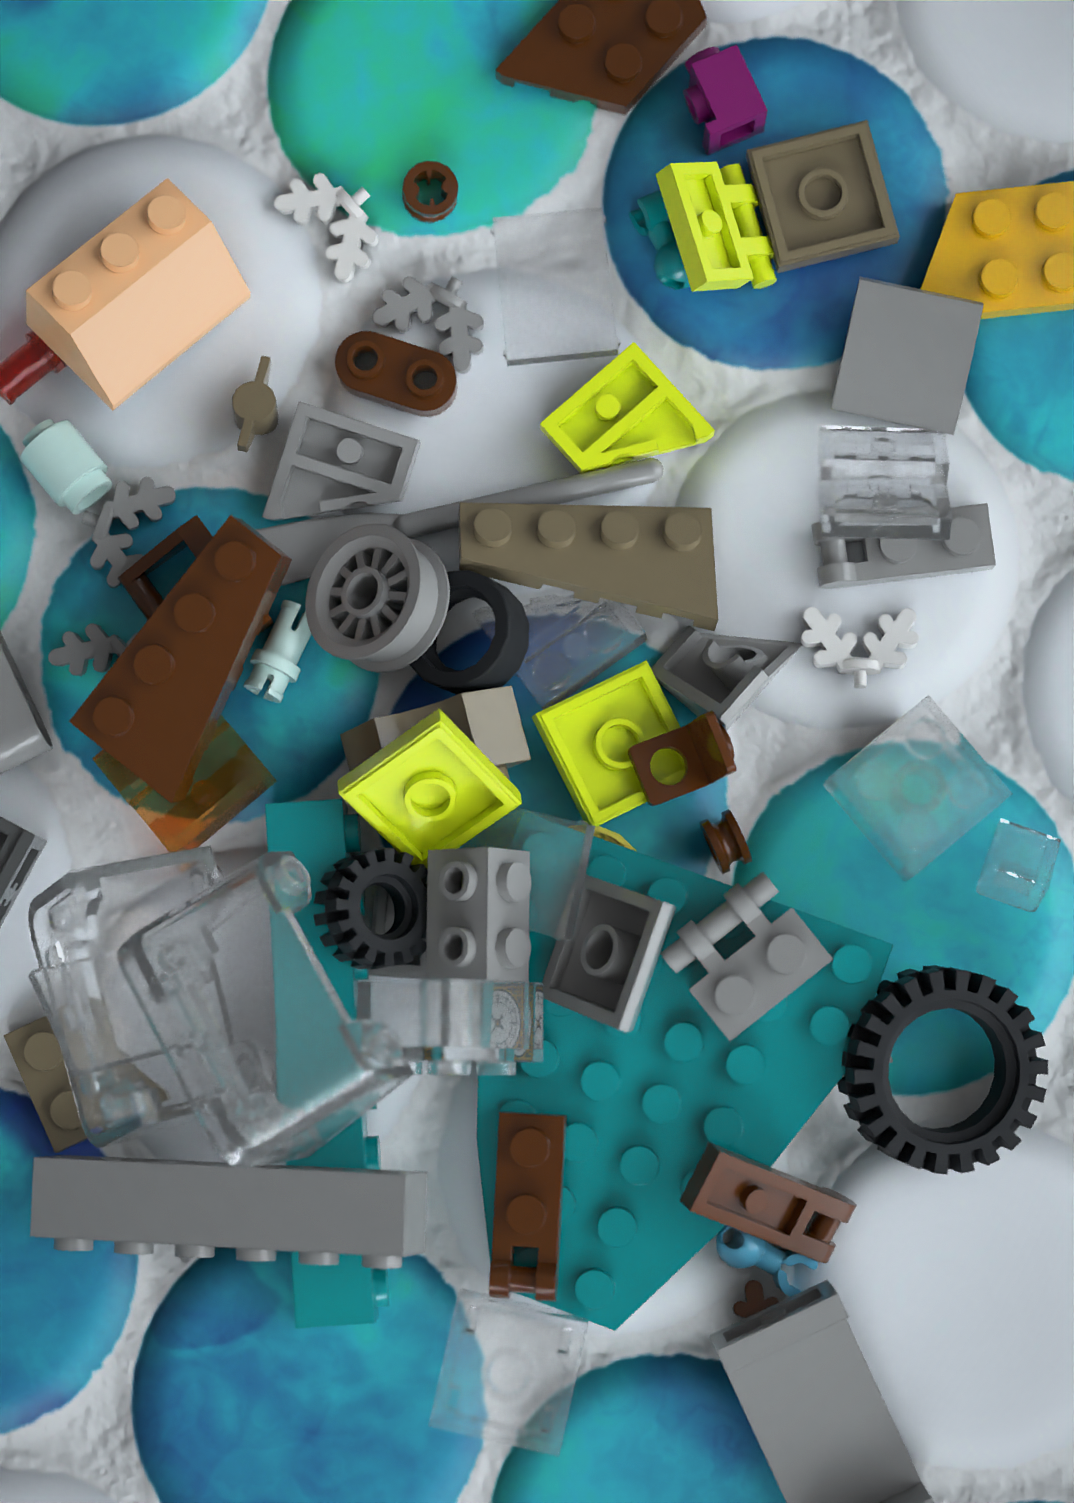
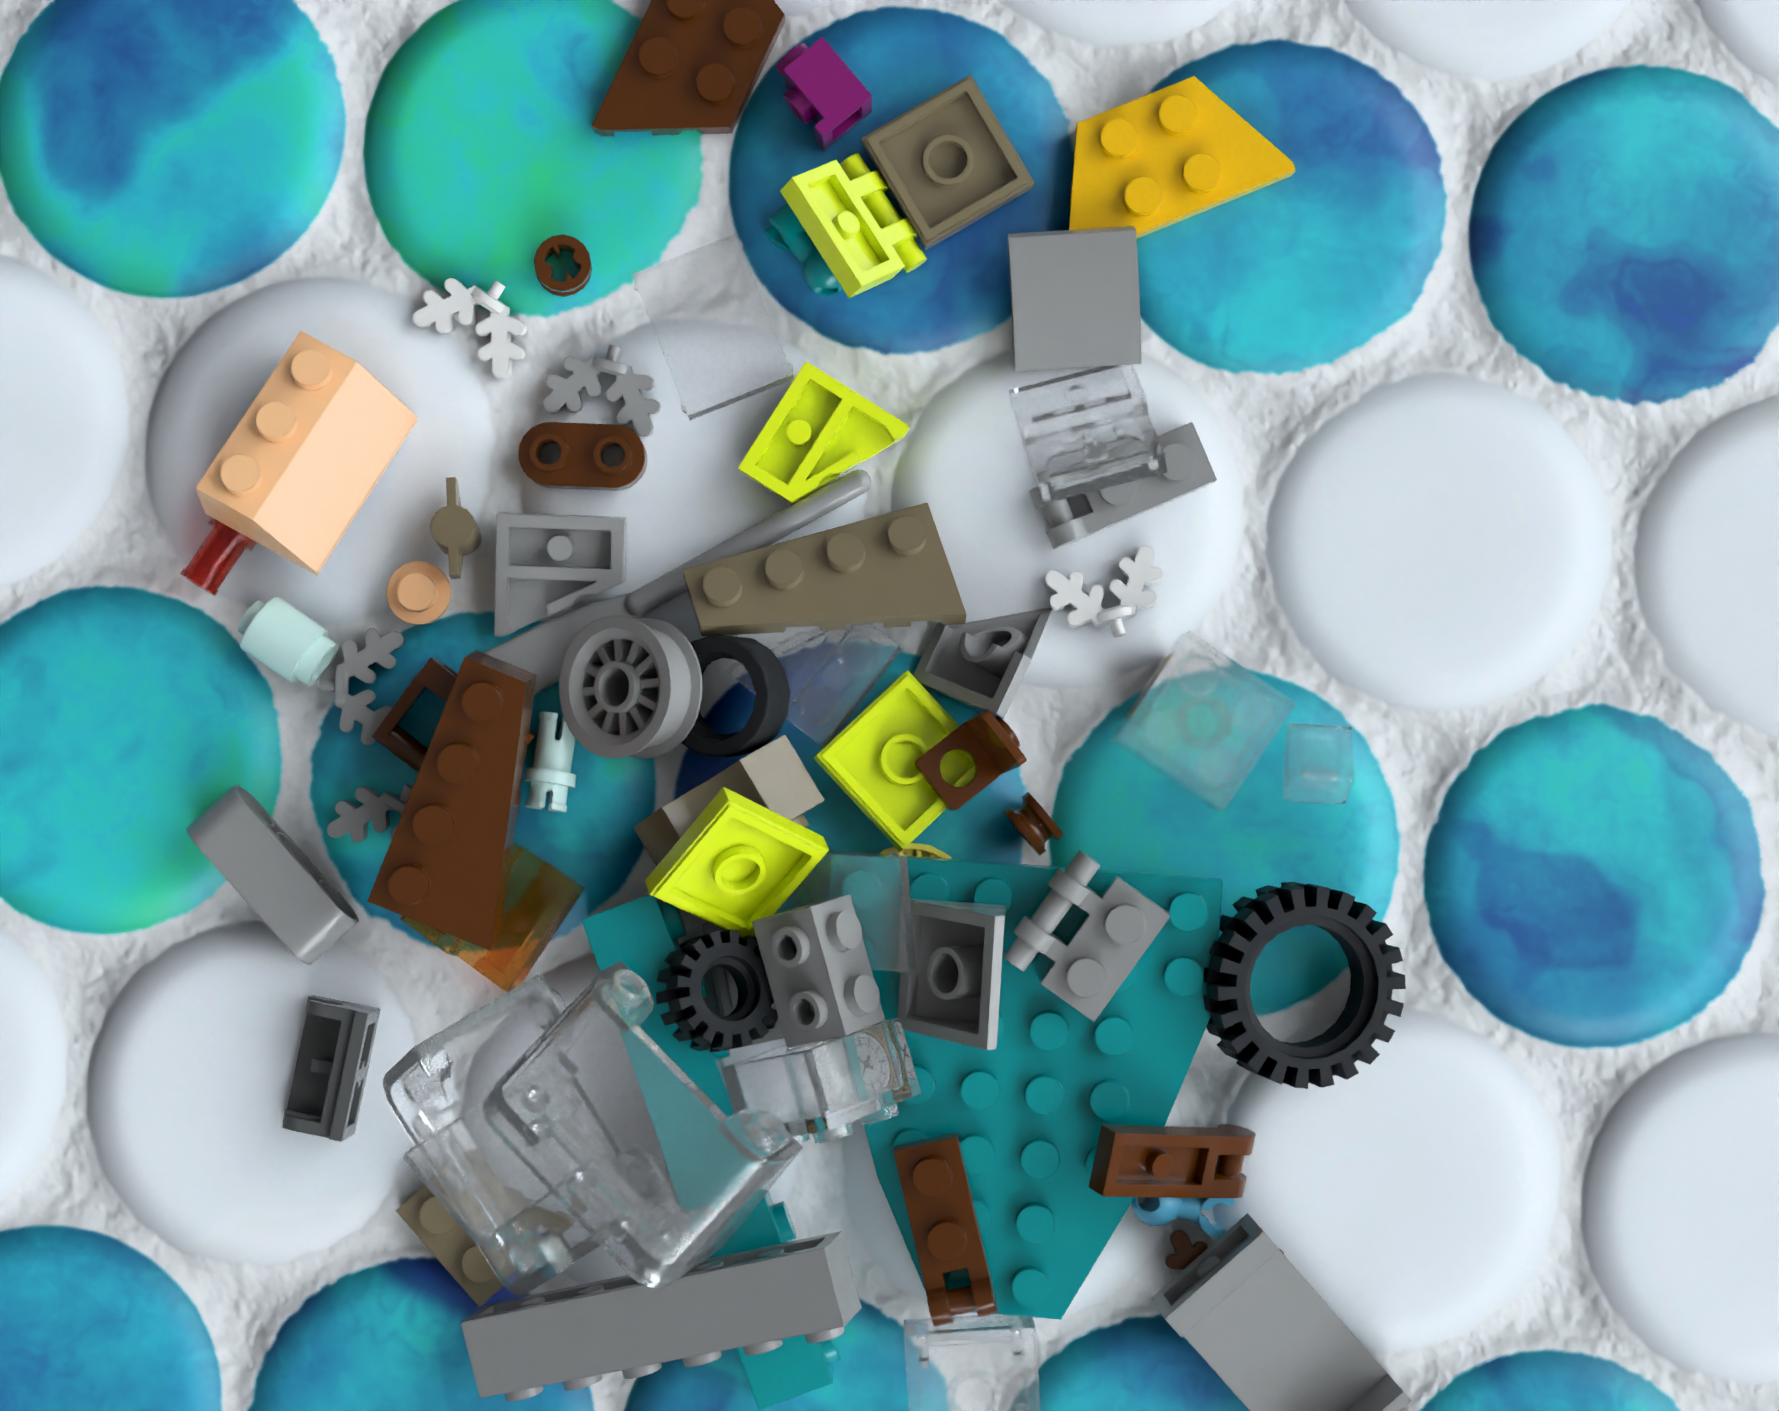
camera: 25 degrees left, 5 degrees up
none -> light nougat plate [386,561,452,625]

